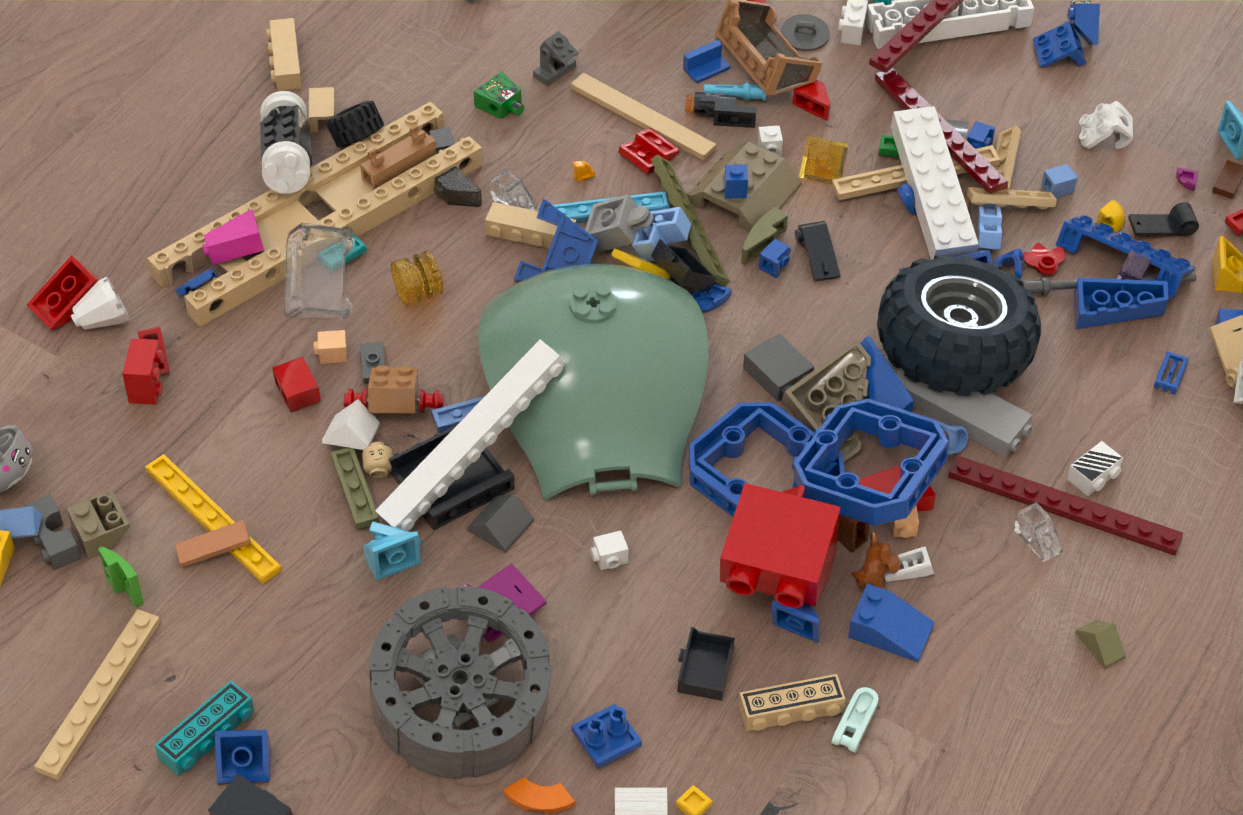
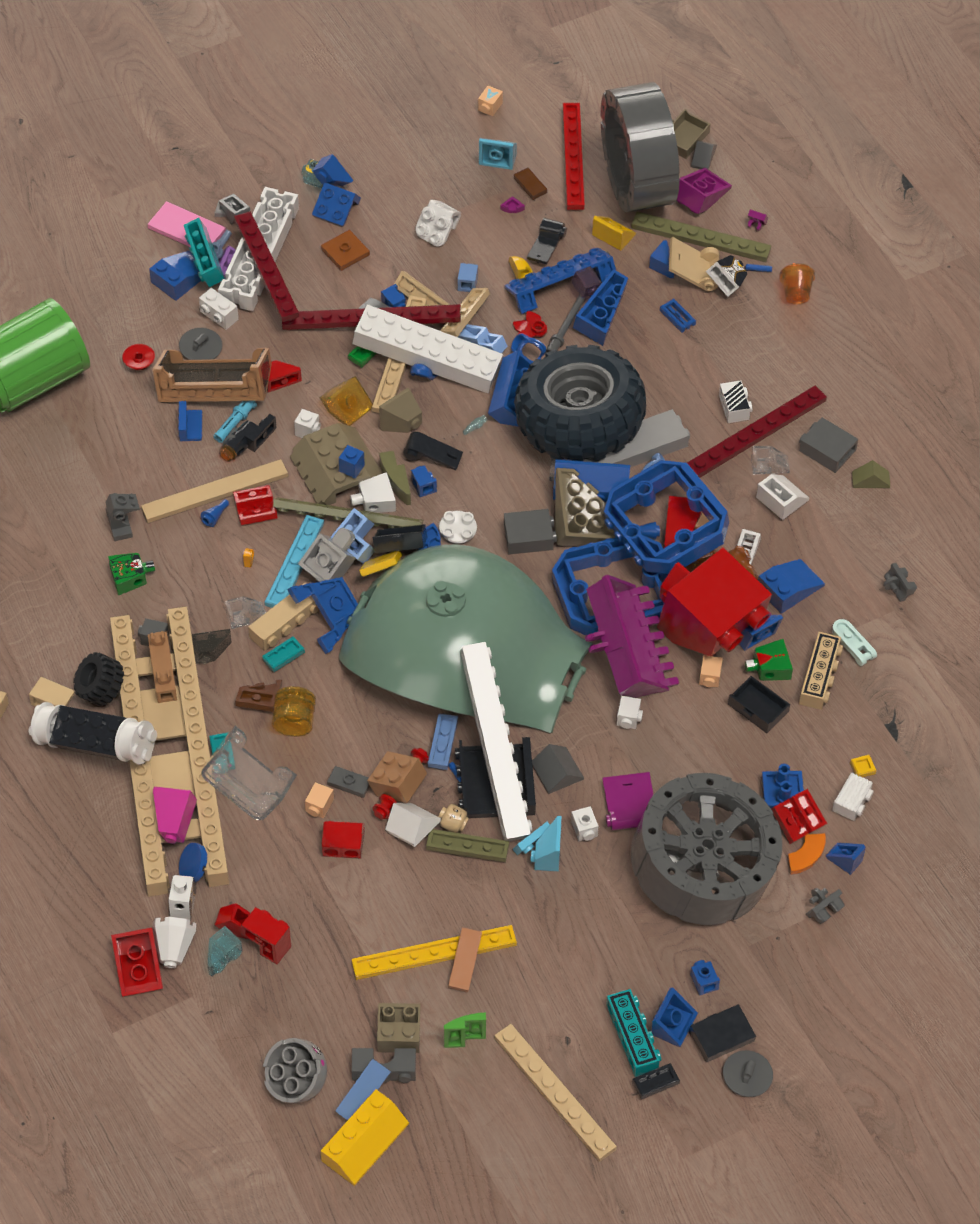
camera: 60 degrees left, 5 degrees up
none -> white torso [169,875,197,922]
none -> blue cone [201,499,229,527]
none -> clear light blue slope [208,926,243,977]
none -> reddish brown wing [235,679,282,712]
none -> teal plate [262,636,305,672]
none -> dark orange plate [321,229,370,271]
none -> white torso [350,473,396,513]
none -> dark tan slope [379,388,422,433]
none -> white dish [439,511,477,543]
none -> clear light blue piece [463,415,487,435]
none -> white brick [571,806,598,841]
none -> magenta piece [585,575,679,698]
none -> black plate [632,1063,680,1099]
none -> blue cone [640,522,660,540]
none -> blue brick [690,960,720,996]
none -> light nougat brick [699,655,723,687]
none -> green torso [745,639,793,681]
none -> white slope [756,474,809,520]
none -> red slope [771,789,827,844]
none -> dark grey brick [799,417,858,473]
none -> dark grey hips [883,563,917,602]

